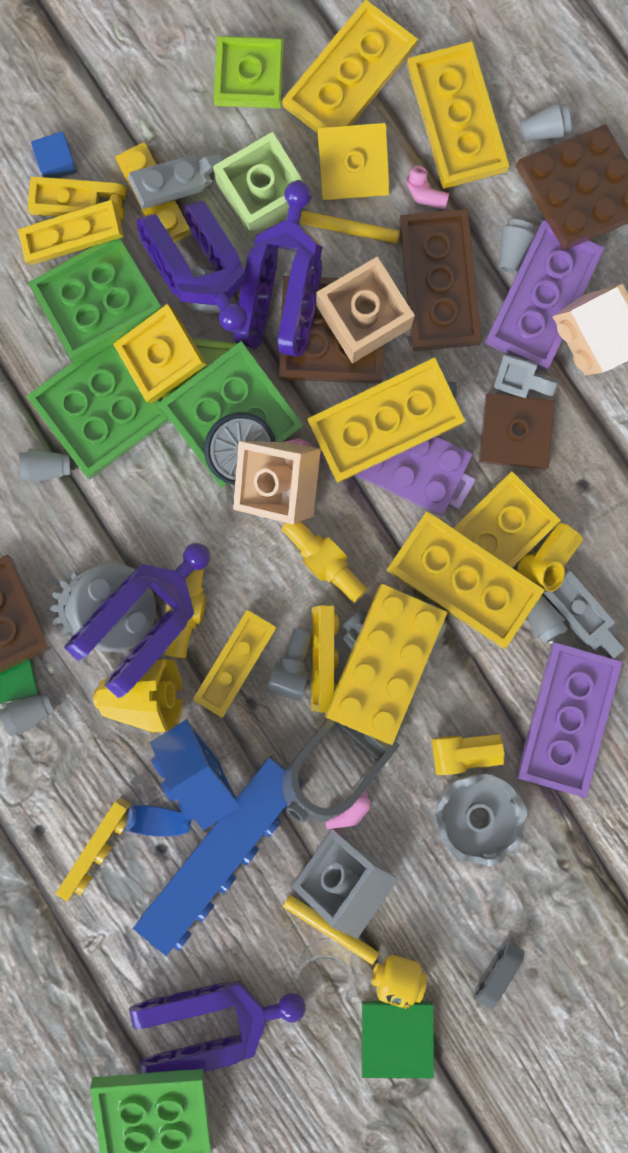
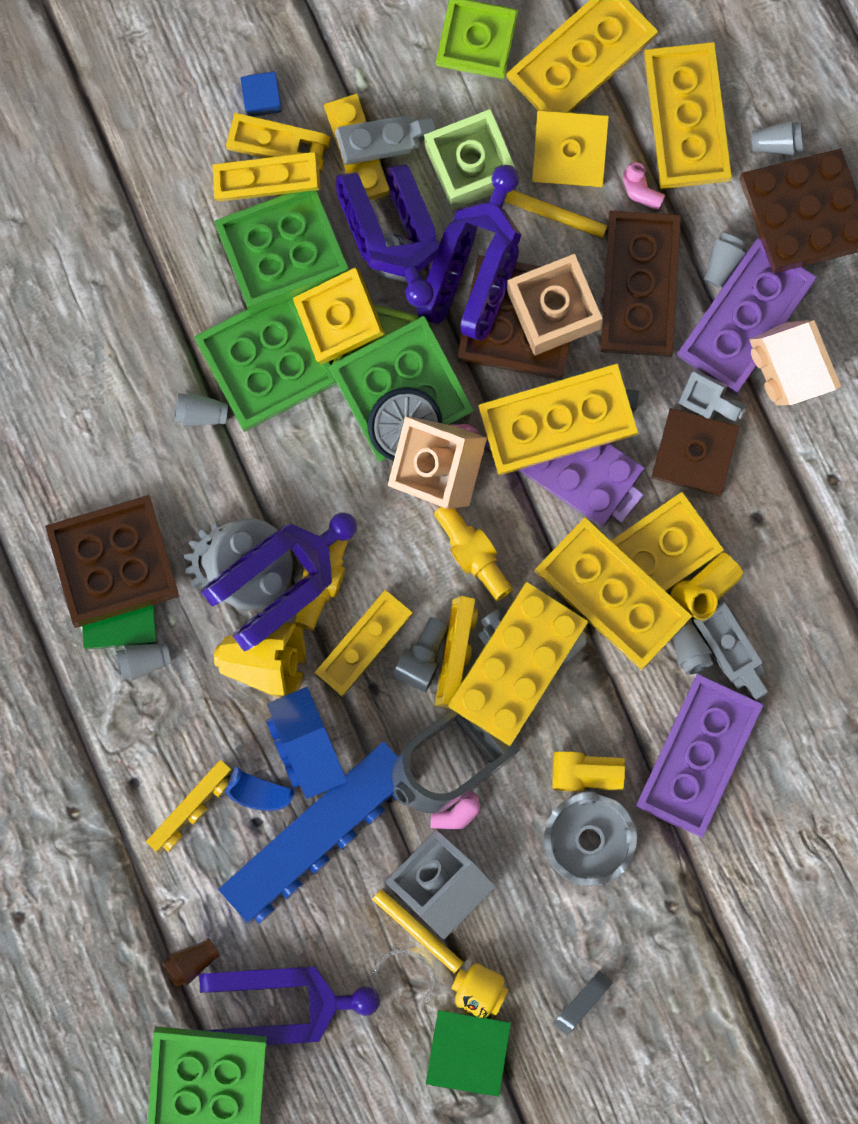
camera: 15 degrees right, 5 degrees down
none -> reddish brown cone [162,938,220,988]

